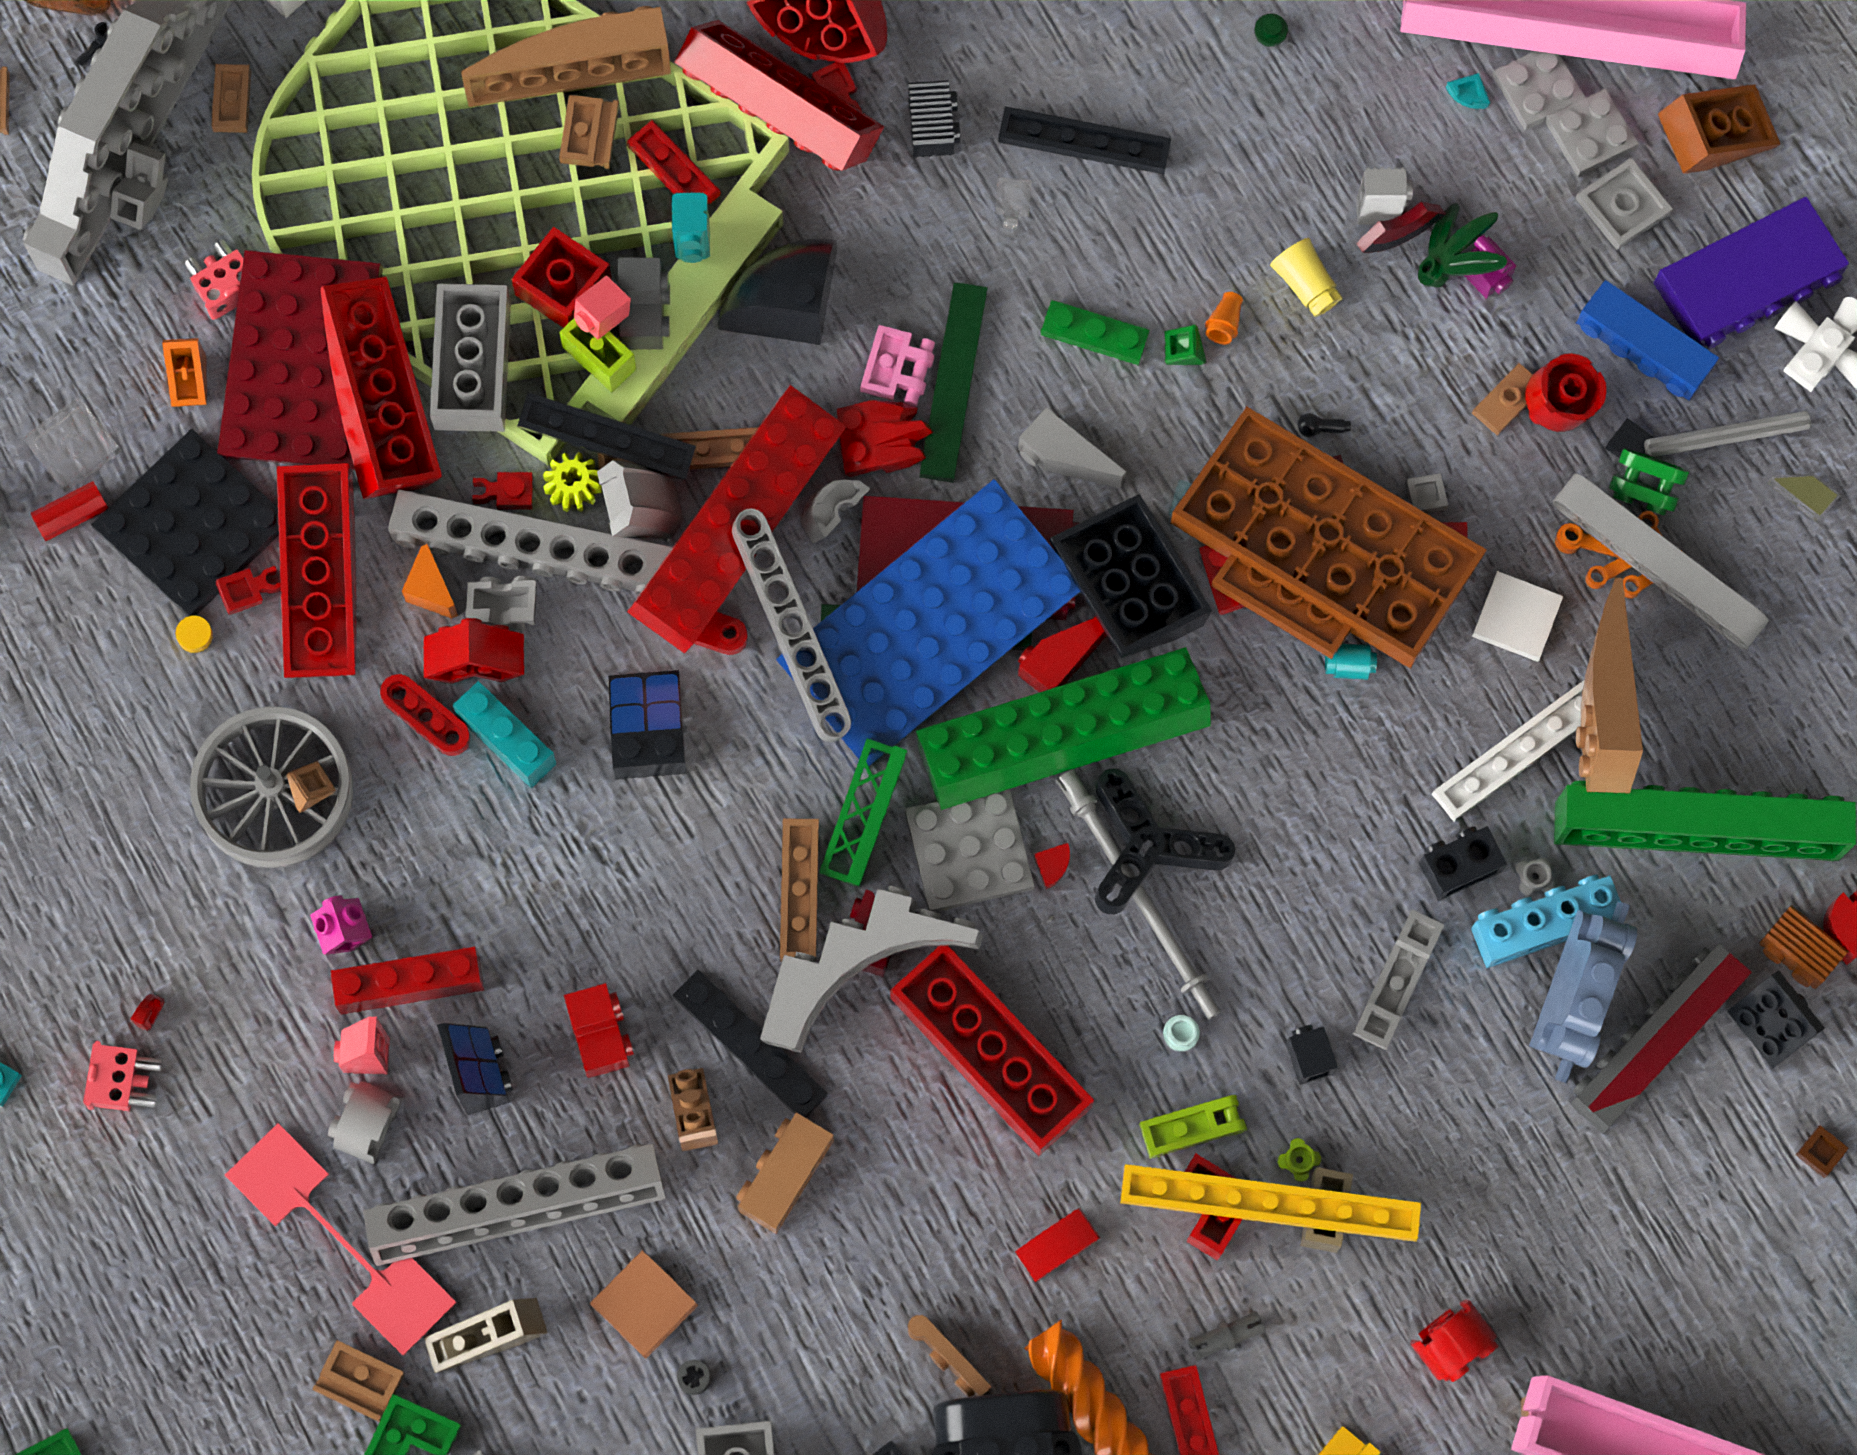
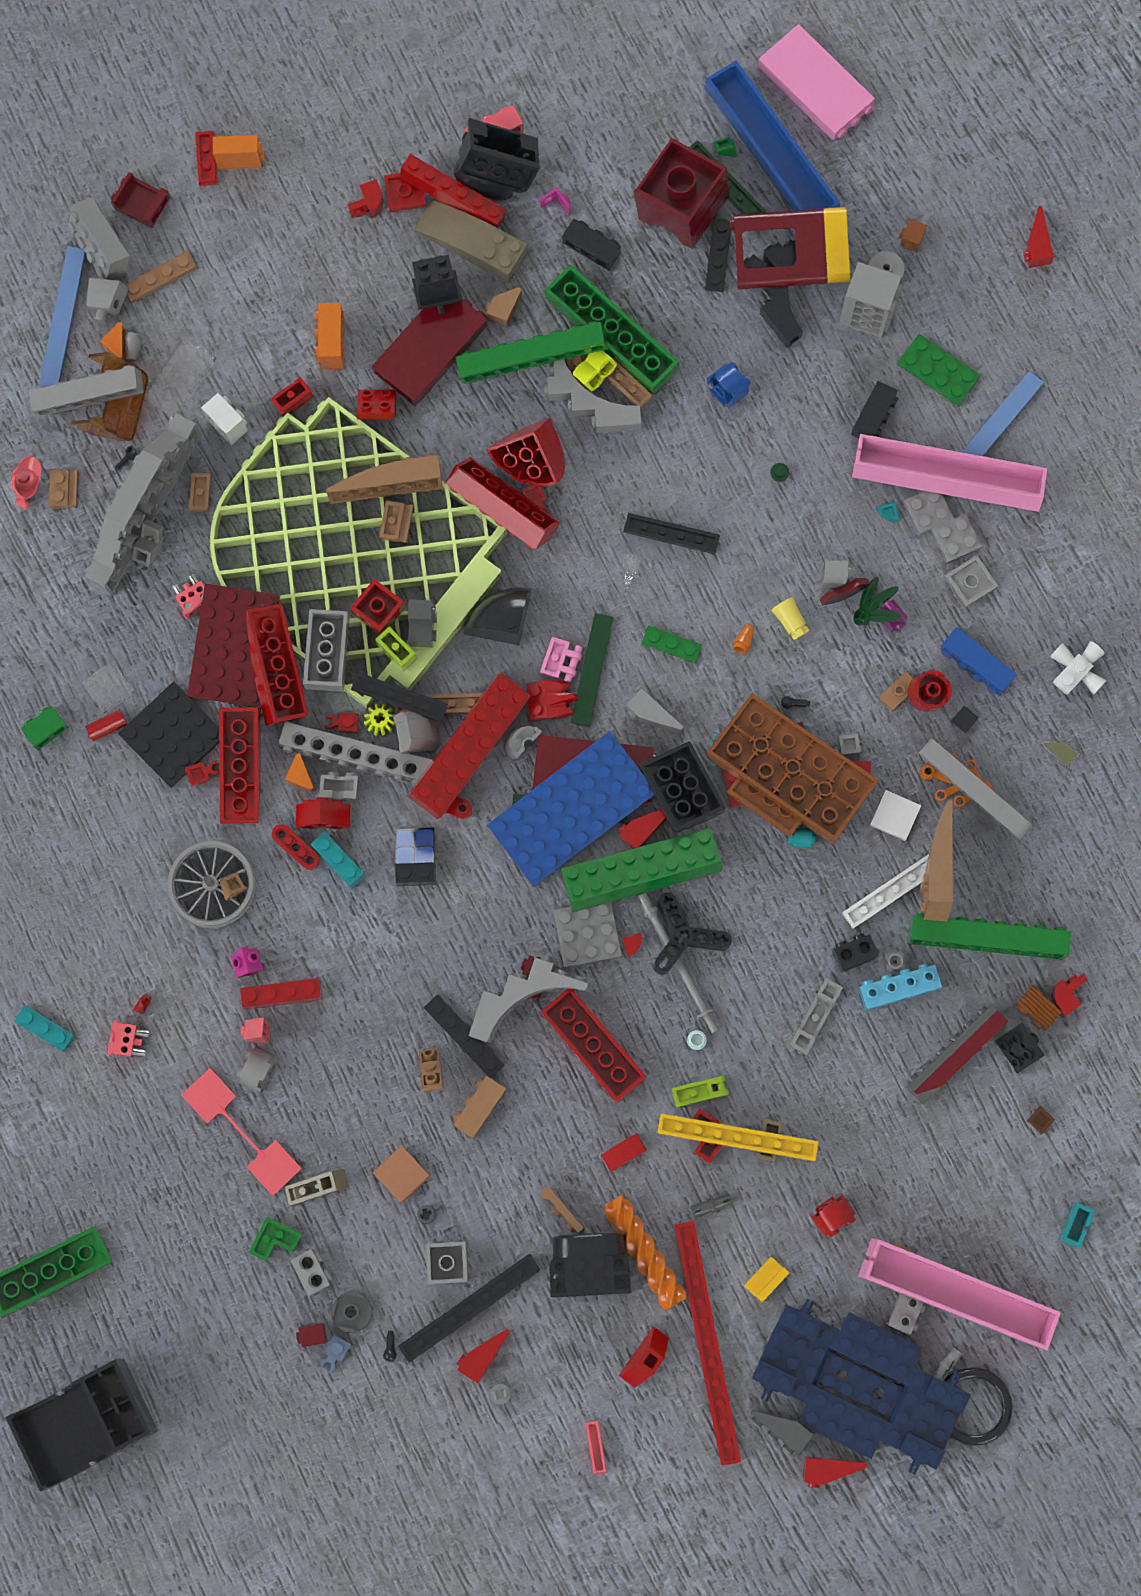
camera: 10 degrees right, 5 degrees up
orange slope [162,338,207,407] -> none
yellow tile [175,615,213,653] -> none
medium nougat plate [312,1340,405,1422] -> none
light grey brick [363,1143,666,1266] -> none
slope [437,1023,513,1115] -> none
red brick [563,983,634,1078] -> none
coral brick [574,275,631,340] -> none
red tile [626,120,721,205] -> none
teal brick [672,193,710,263] -> none
light grey beam [732,509,851,743] -> none
medium nougat plate [780,818,819,962] -> none
green fence [819,738,907,888] -> none
black brick [908,80,960,158] -> none
green slope [1164,325,1206,365] -> none
lime plate [1277,1138,1321,1182] -> none
black brick [1286,1025,1338,1085] -> none
sand blue brick [1529,902,1637,1083] -> none
green brick [1608,448,1690,515] -> none
light grey axle [1644,411,1811,457] -> none
dark purple brick [1653,196,1849,349] -> none
dark orange slope [1658,84,1781,174] -> none

